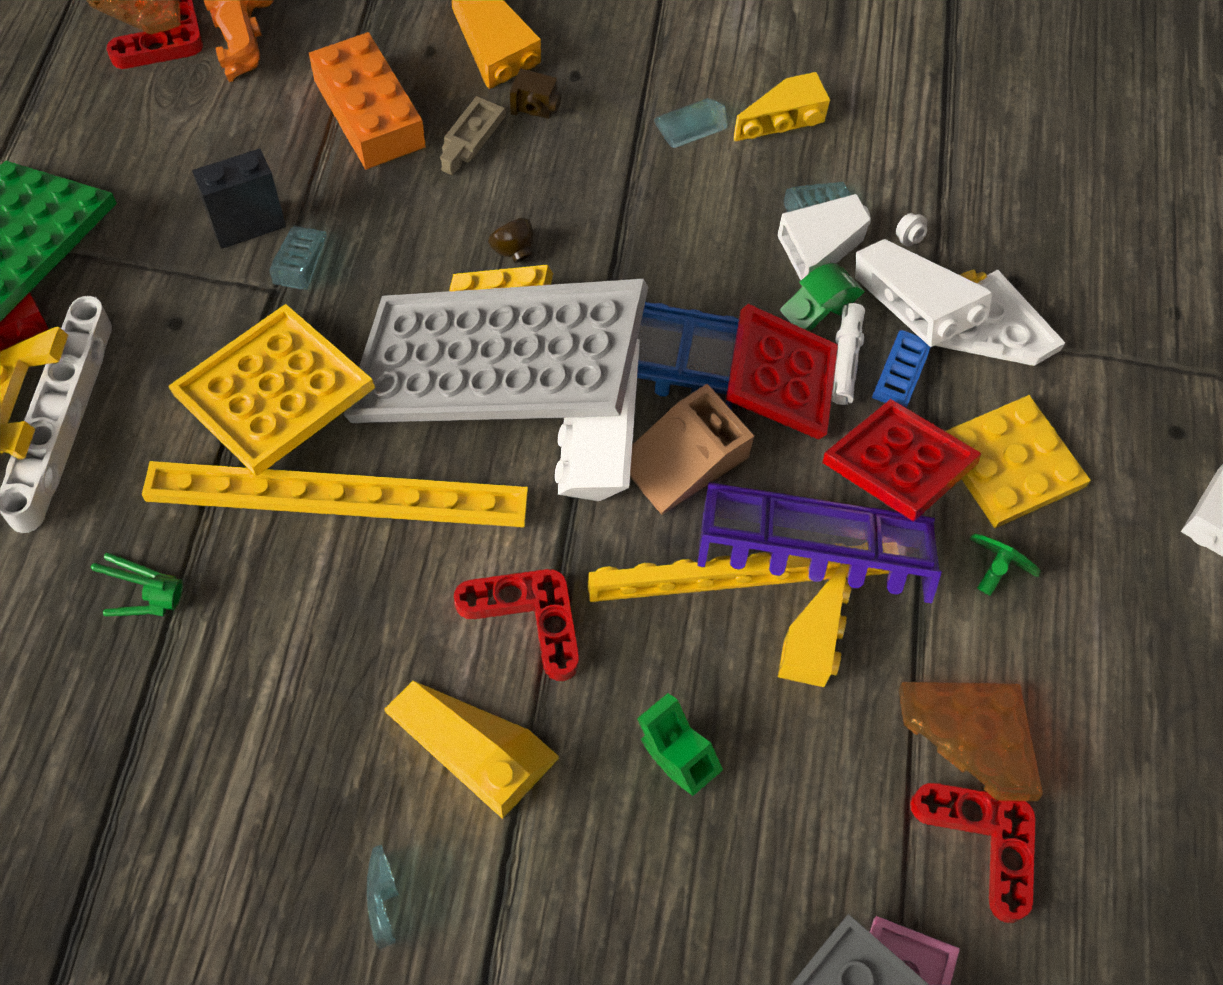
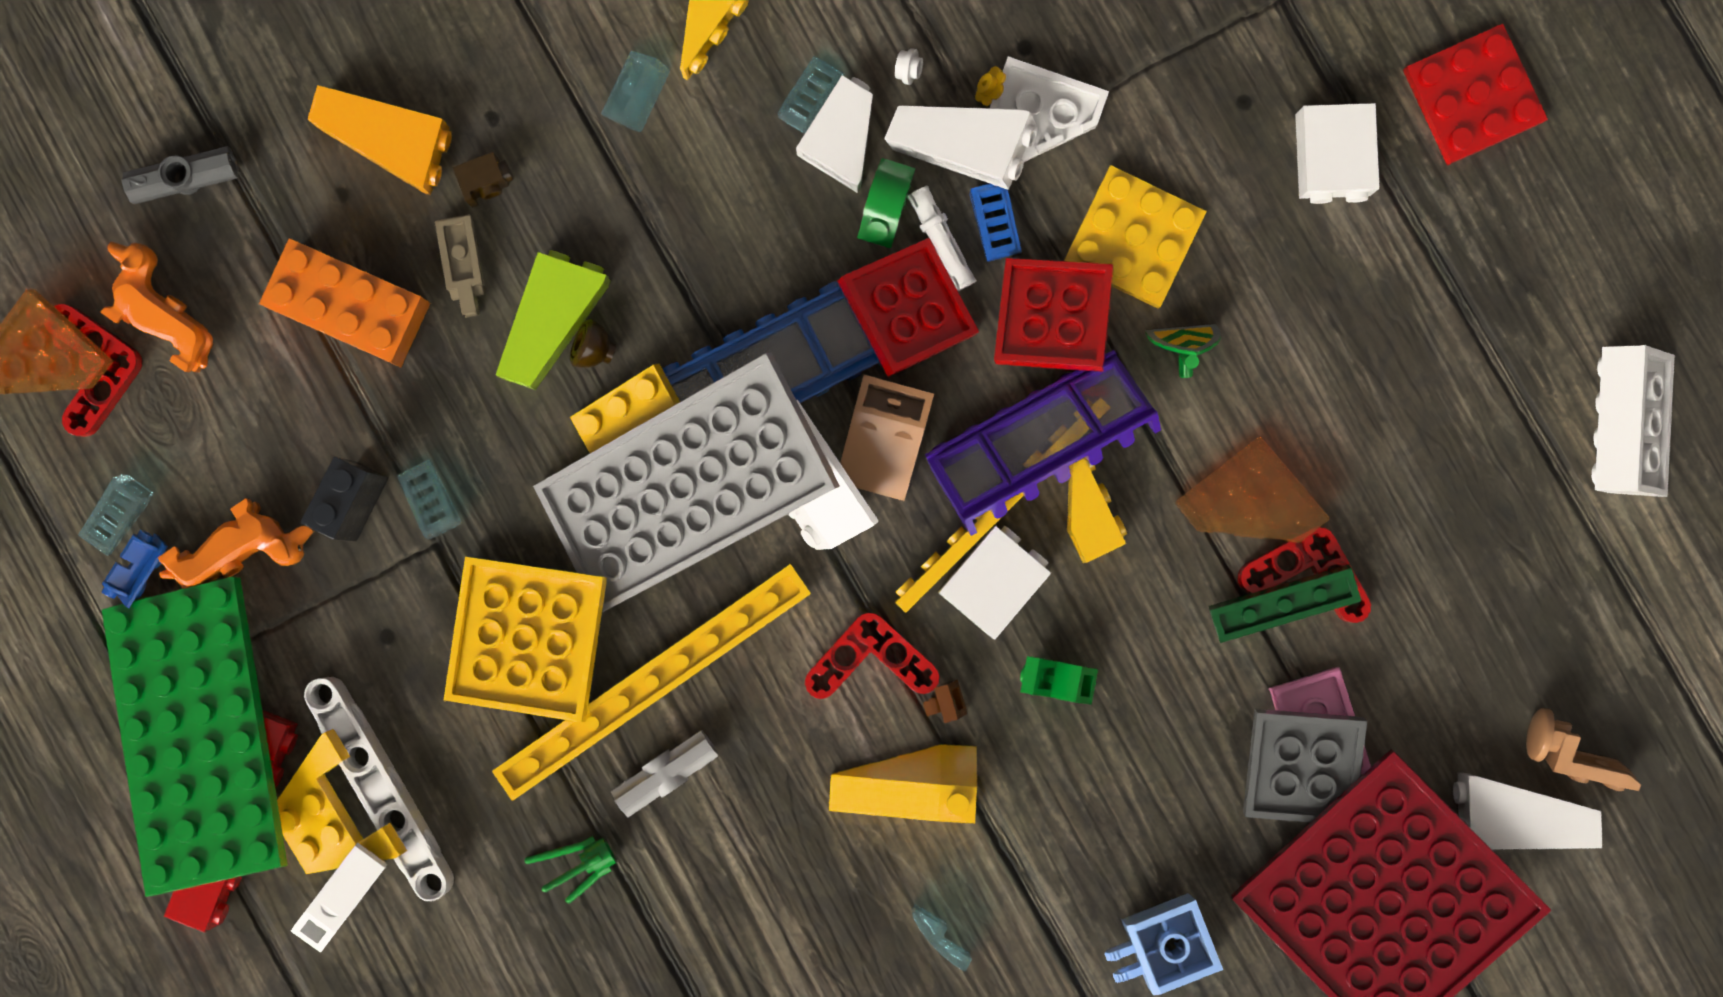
camera: 40 degrees left, 25 degrees up
none -> clear light blue slope [78,474,154,556]
none -> blue hinge [101,529,168,608]
none -> orange animal [158,498,314,589]
none -> lime slope [496,250,611,390]
none -> light grey piece [611,730,719,817]
none -> reddish brown tile [923,679,968,723]
none -> white brick [938,526,1051,640]
none -> dark green plate [1208,564,1361,643]

